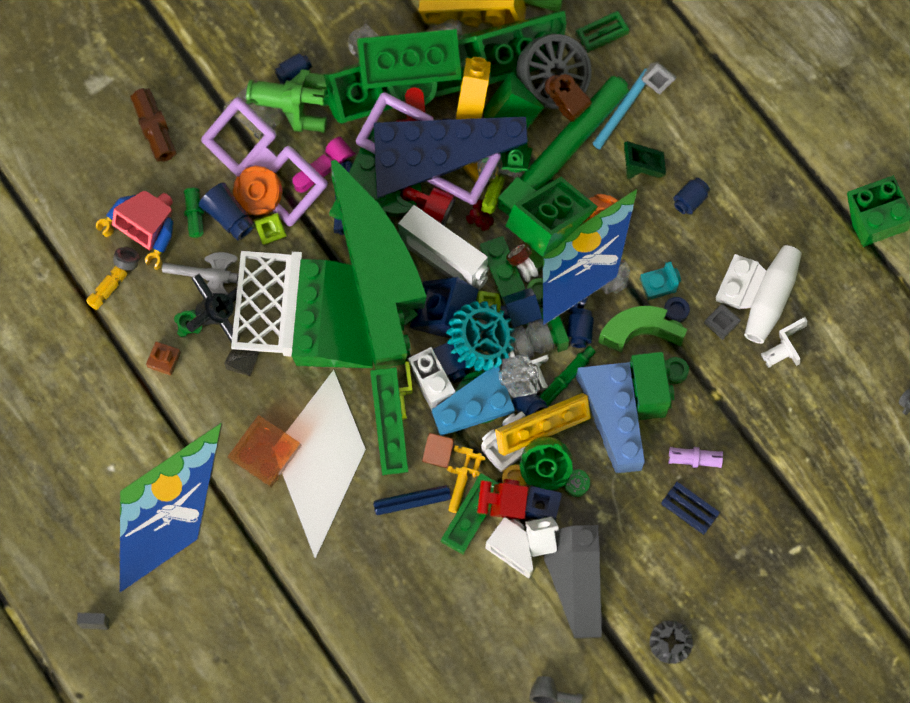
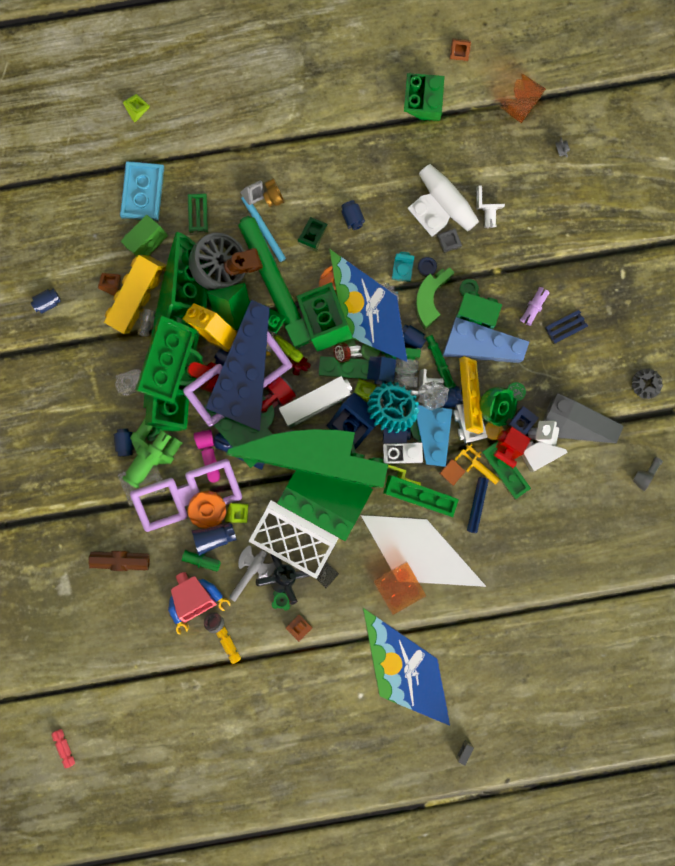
camera: 65 degrees left, 15 degrees up
none -> pearl gold piece [263,178,285,207]

